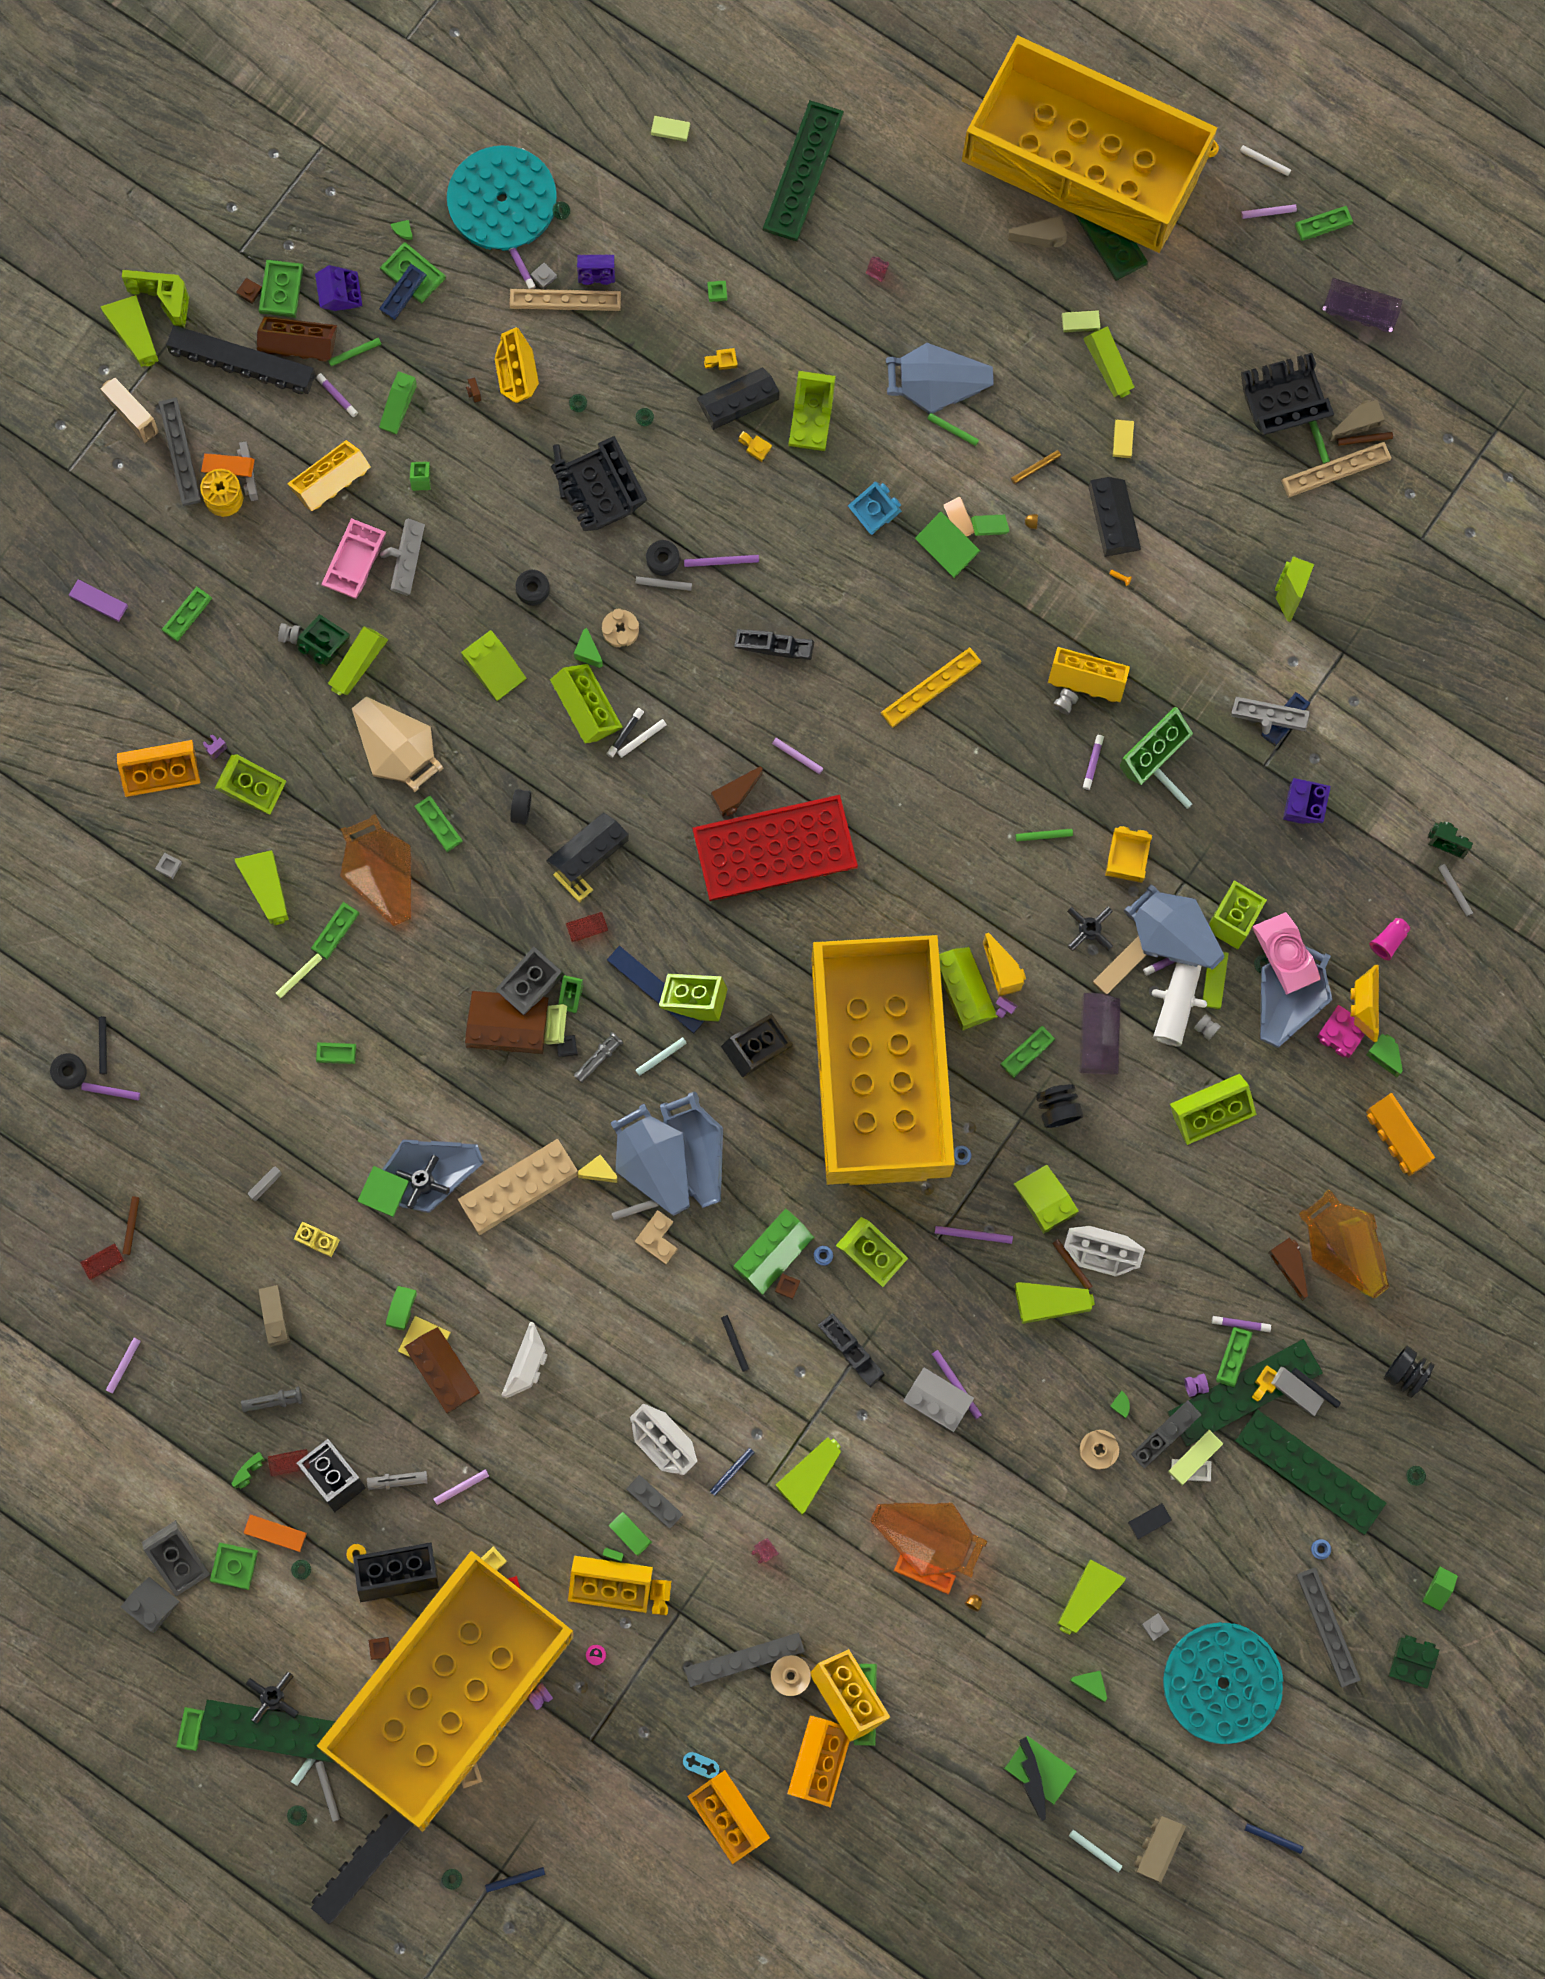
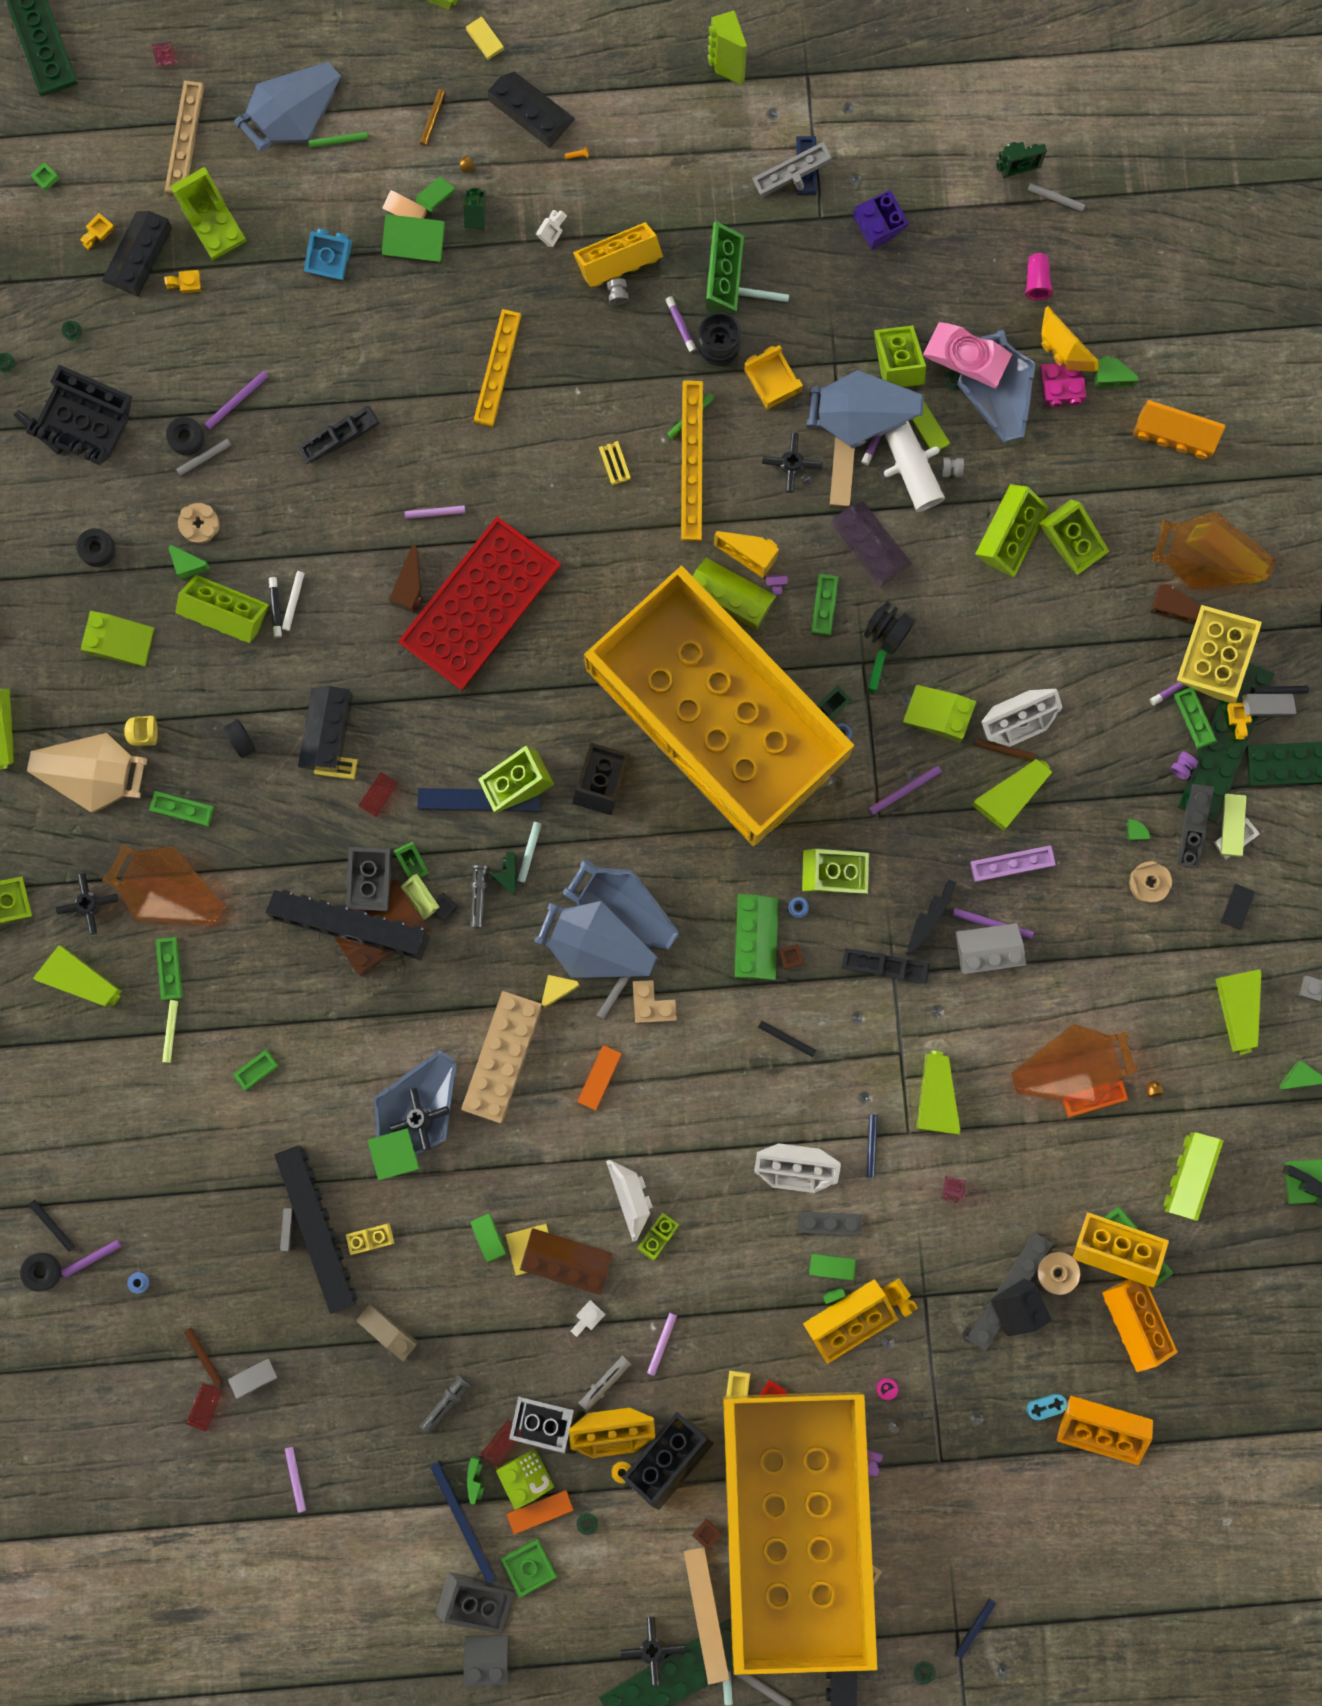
camera: 35 degrees left, 5 degrees up
none -> black bar [56,873,119,935]
none -> light yellow helmet [124,716,158,746]
none -> medium blue plate [127,1272,149,1294]
none -> tan tile [165,80,205,195]
none -> light grey slope [228,1359,277,1400]
none -> black brick [265,890,430,960]
none -> black brick [274,1145,358,1314]
none -> dark blue tile [430,1460,496,1584]
none -> dark green slope [463,188,486,228]
none -> dark green slope [490,852,516,895]
none -> lime slope [496,1448,554,1510]
none -> white plate [536,210,567,247]
none -> yellow wedge [569,1408,655,1458]
none -> white plate [571,1300,606,1337]
none -> orange tile [577,1045,622,1110]
none -> light yellow tile [599,441,631,486]
none -> lime slope [637,1212,679,1261]
none -> yellow plate [681,381,703,541]
none -> tan tile [683,1547,730,1685]
none -> black wheel [699,312,741,365]
none -> dark green slope [816,686,852,720]
none -> green tile [867,650,886,694]
none -> black slope [905,879,956,955]
none -> lavender plate [970,845,1056,882]
none -> black slope [990,1279,1052,1336]
none -> lime slope [1039,499,1110,575]
none -> slope [1164,1132,1224,1221]
none -> light yellow slope [1177,605,1262,703]

